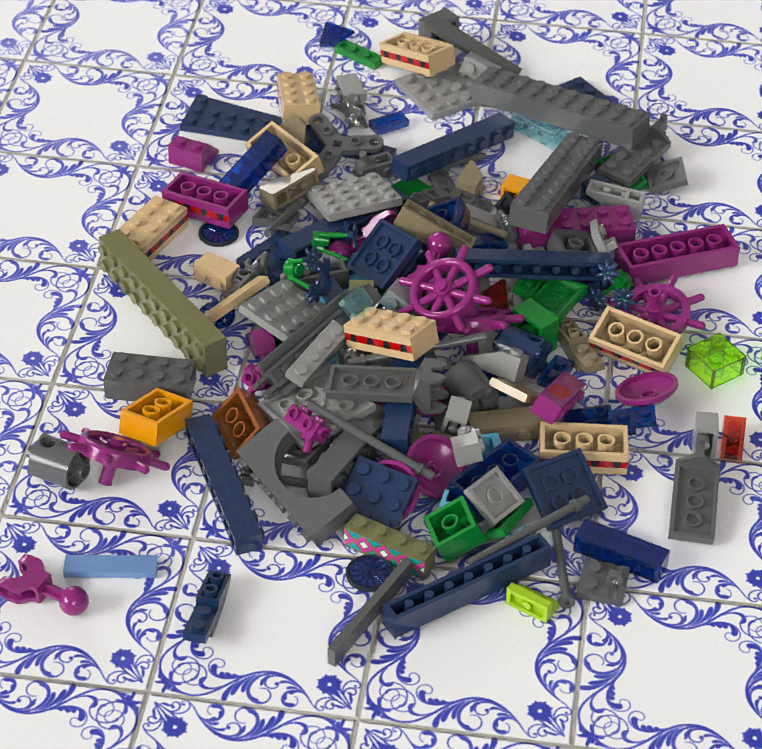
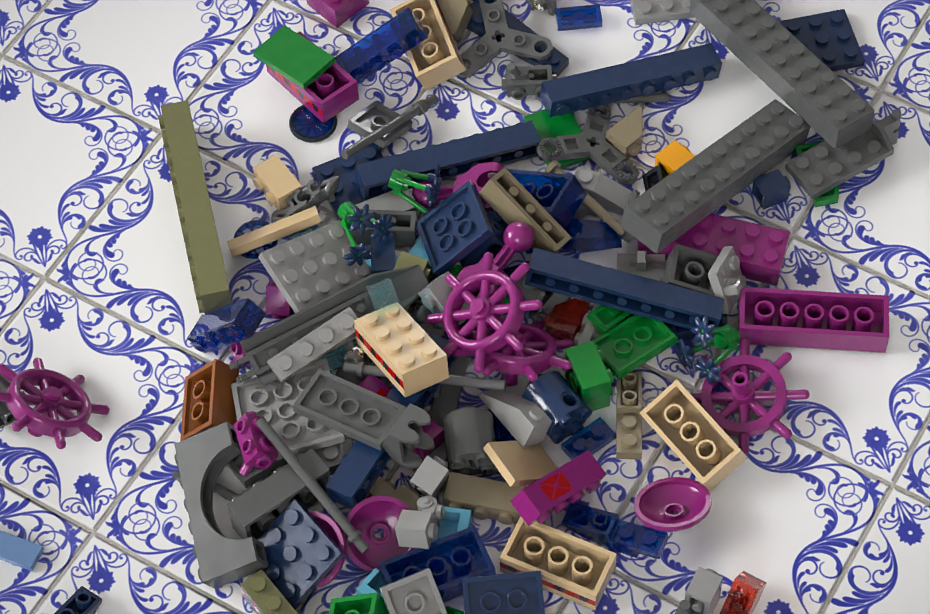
camera: 25 degrees right, 15 degrees up
dark grey brick [103,352,197,401] -> none
tan brick [119,195,188,261] -> none
light orange brick [119,388,193,447] -> none
dark blue brick [185,414,265,556] -> none
dark tan slope [259,168,320,211] -> none
light grey plate [306,172,403,222] -> none
clear light blue brick [511,112,567,150] -> none
light grey slope [586,179,646,221] -> none
dark grey hinge [646,157,688,195] -> none
clear neon green brick [685,333,747,389] -> none
none -> clear blue brick [187,298,267,353]
none -> green tile [253,25,335,89]

